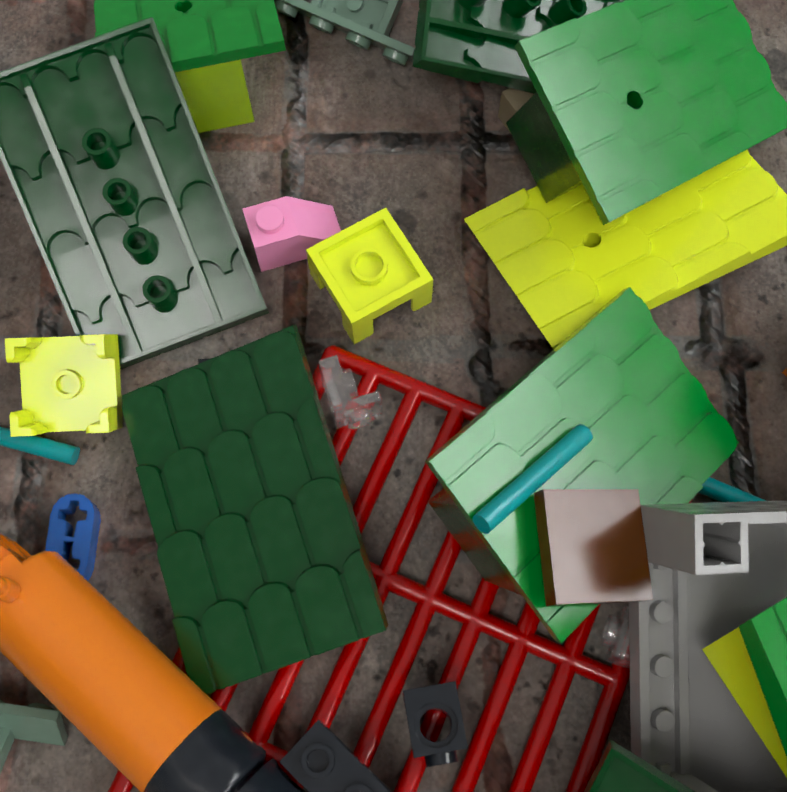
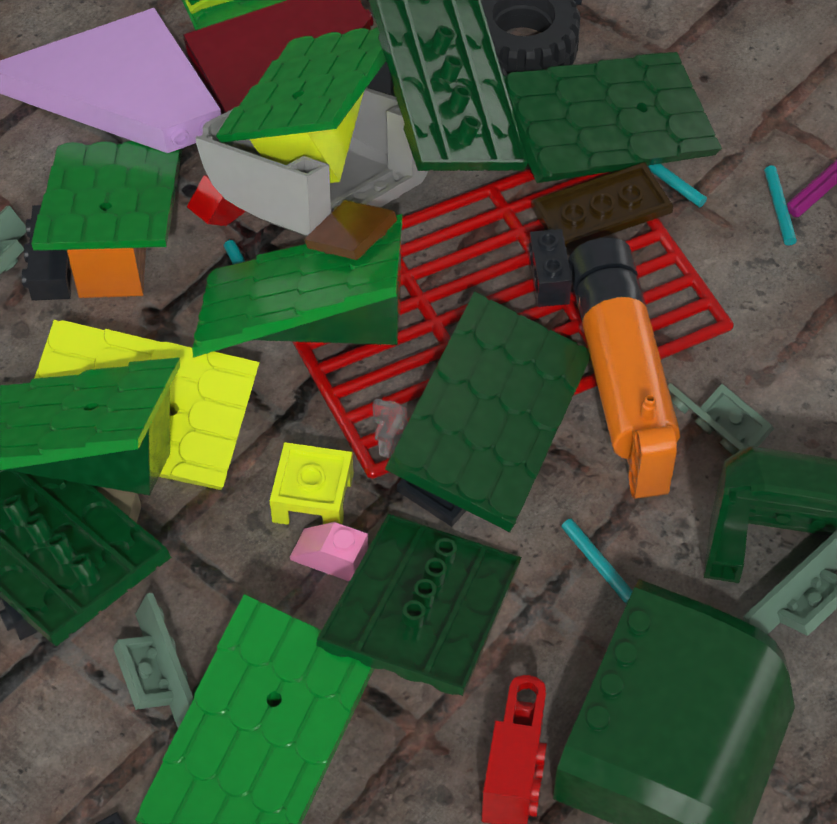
camera: 140 degrees left, 15 degrees down
neon yellow panel [5,334,123,437] -> none
blue beam [45,493,101,581] -> none
black brick [403,681,468,767] -> none
teal bar [472,424,593,534] -> none

